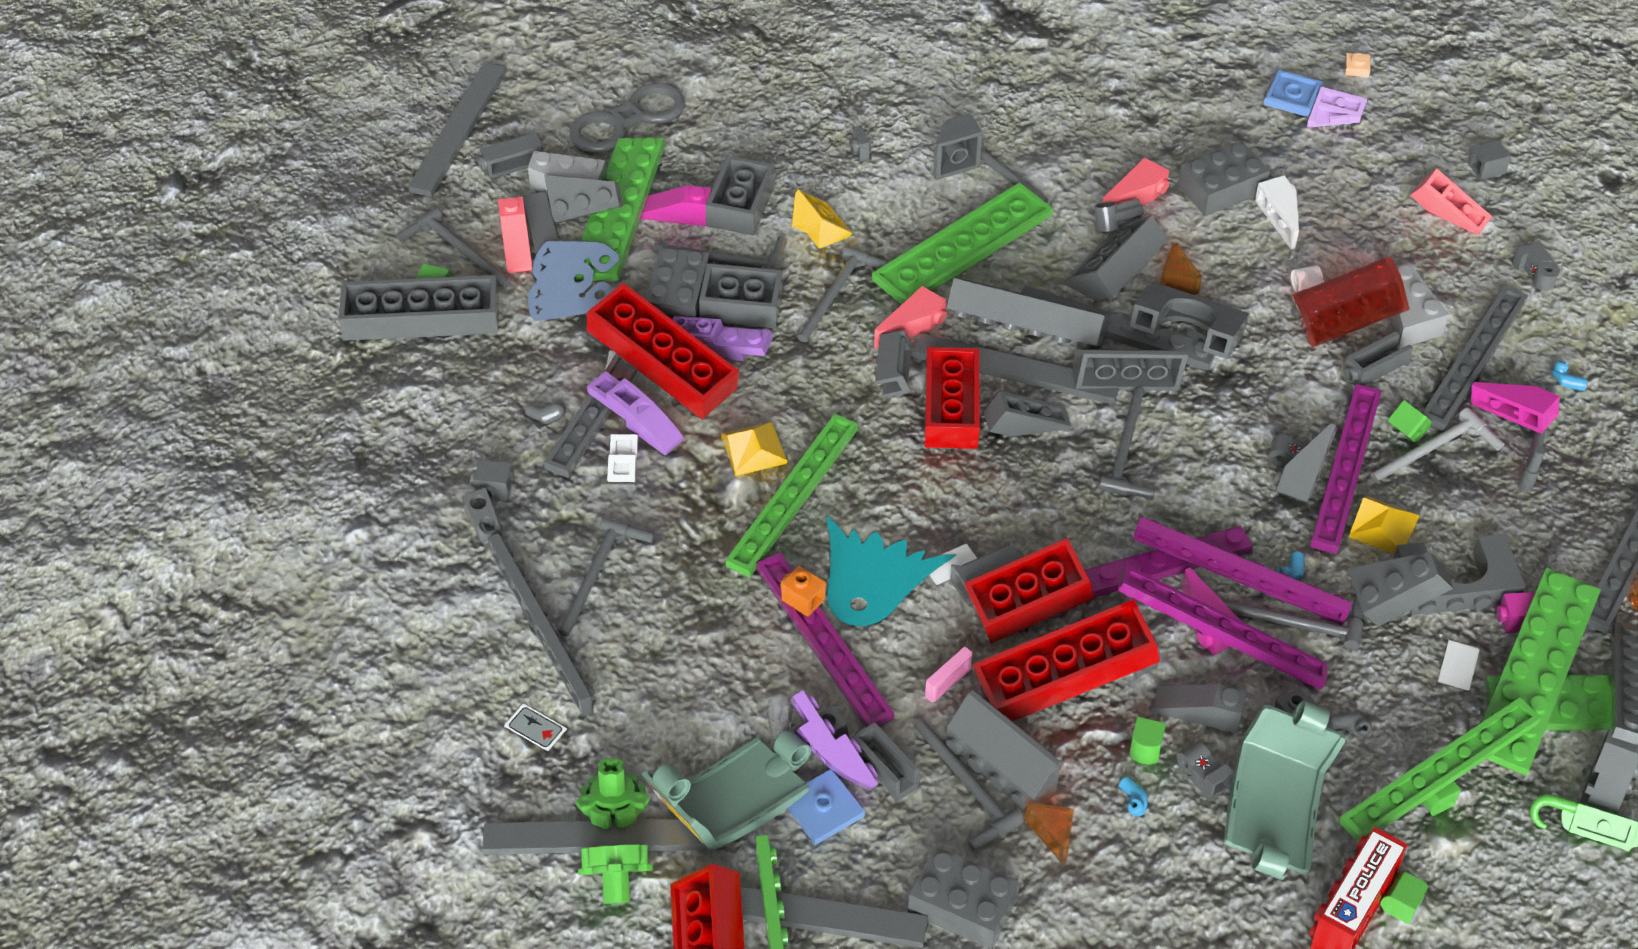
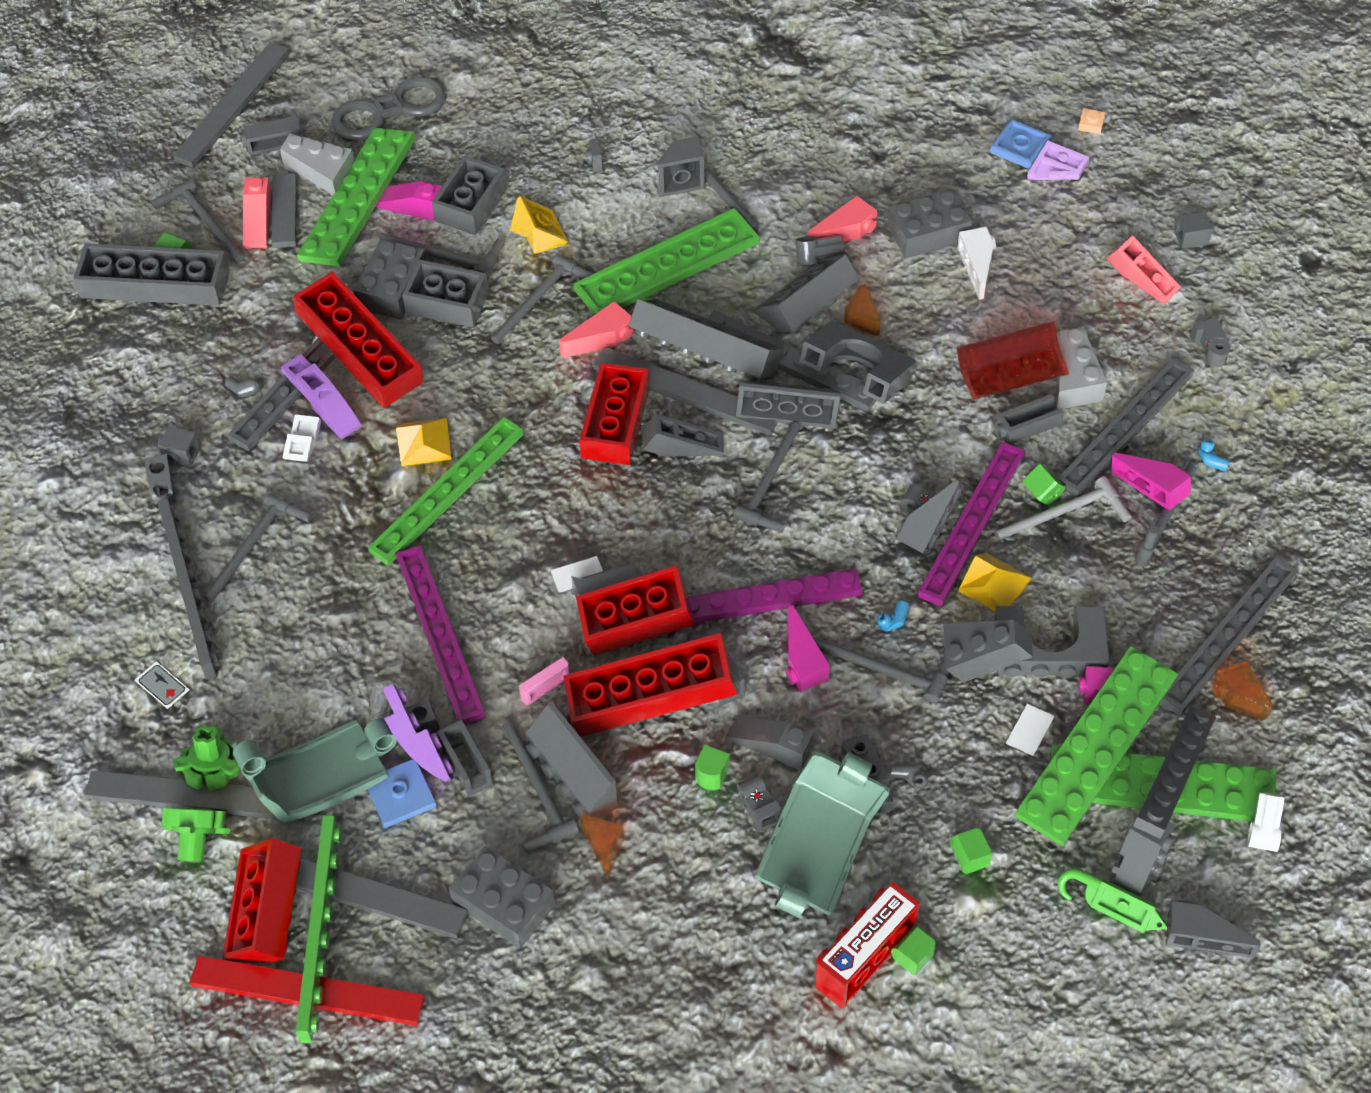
camera: 10 degrees right, 5 degrees up
sand blue piece [528,241,619,321] -> none
wing [544,175,623,223] -> none
medium lavender slope [672,316,773,361] -> none
orange brick [781,566,826,617] -> none
teal piece [826,516,957,626] -> none
dark grey window [875,330,913,398] -> none
magenta plate [1118,565,1328,690] -> none
dark azure arm [1118,776,1148,816] -> none
magenta plate [1133,517,1352,625] -> none
white piece [1290,265,1332,306] -> none
bright green plate [1339,697,1541,842] -> none

